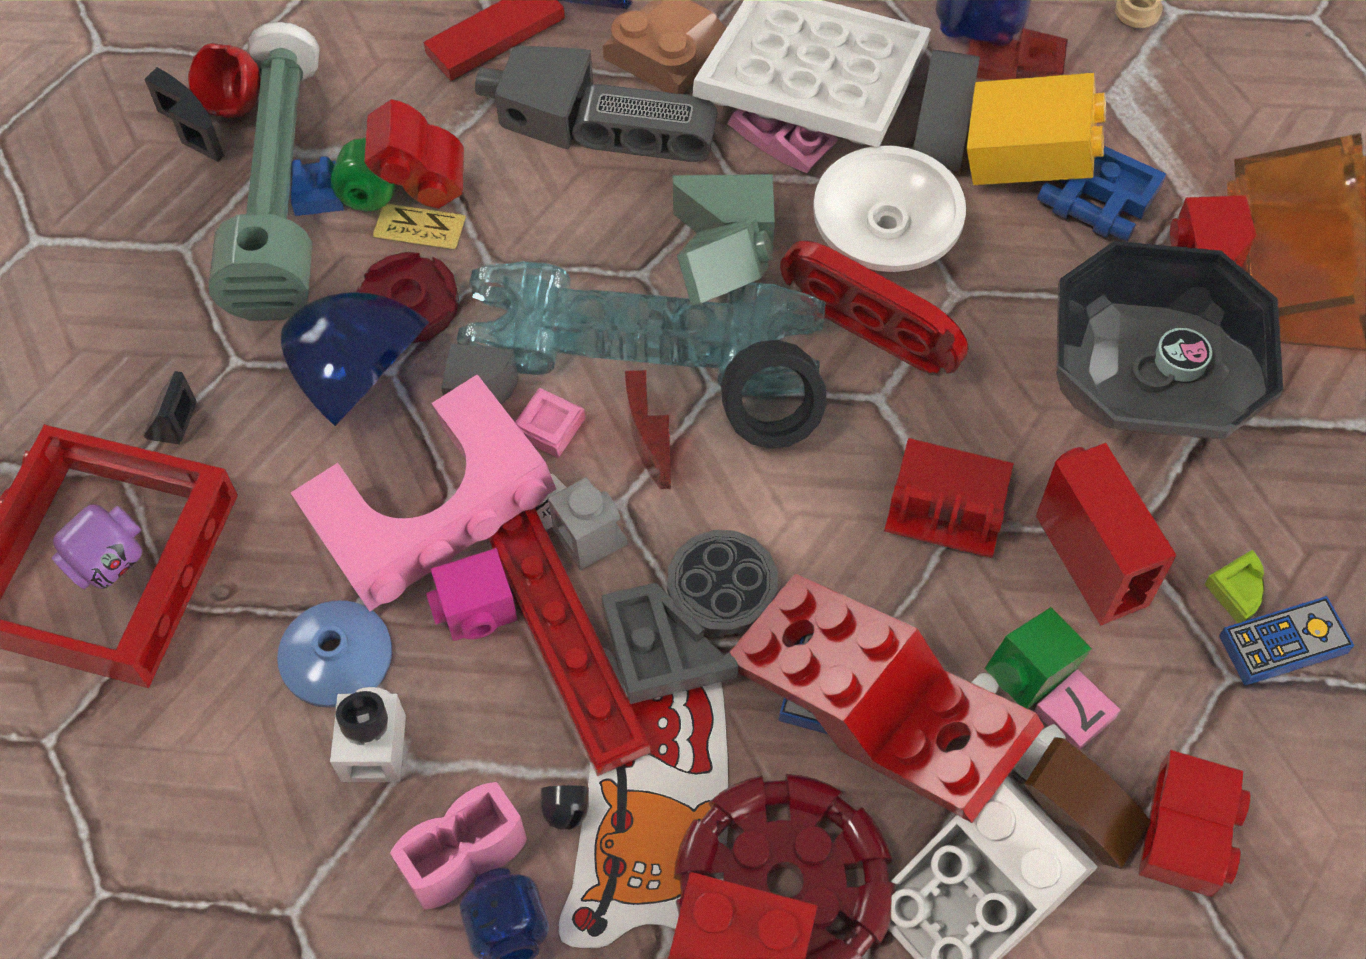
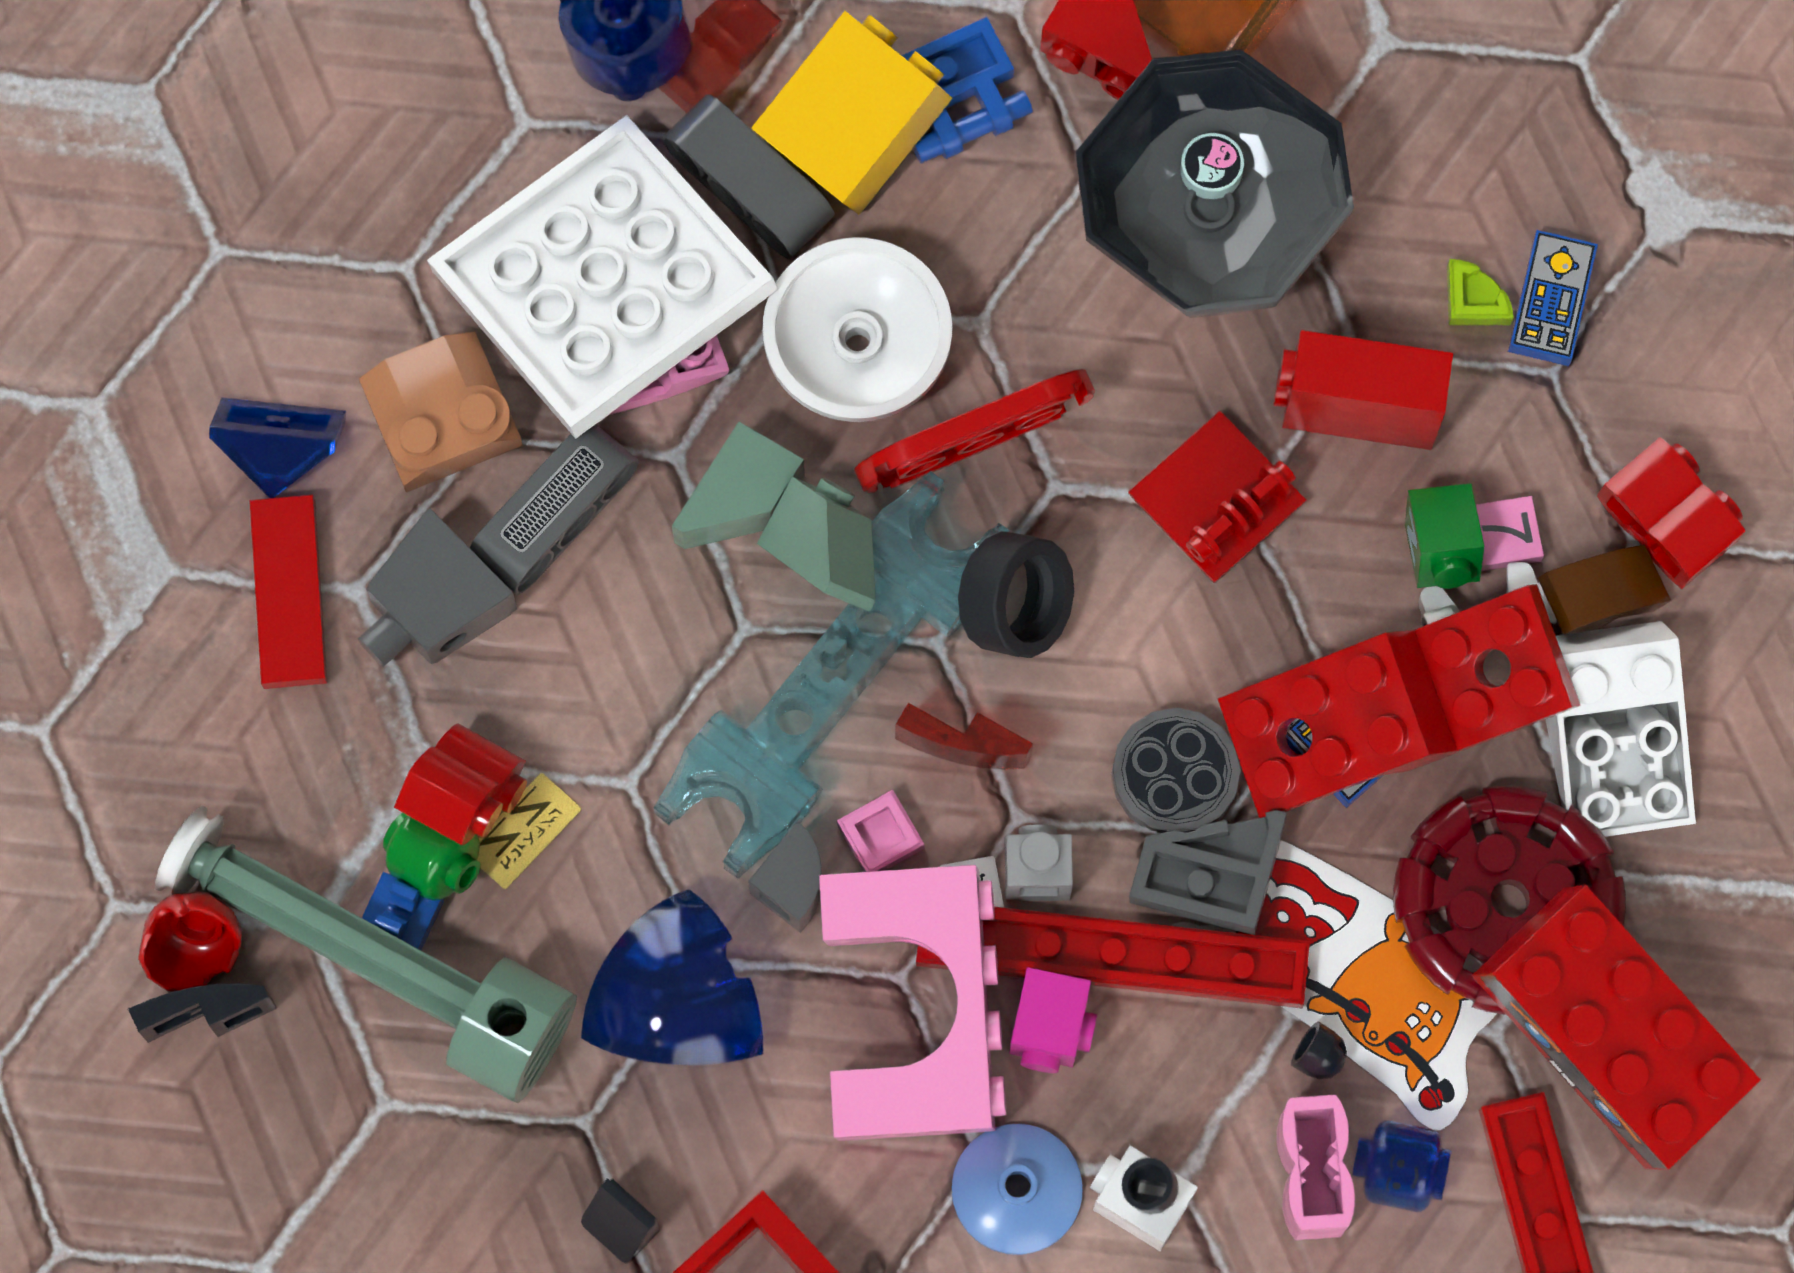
camera: 60 degrees left, 15 degrees up
dark red tile [355,252,459,345] -> none

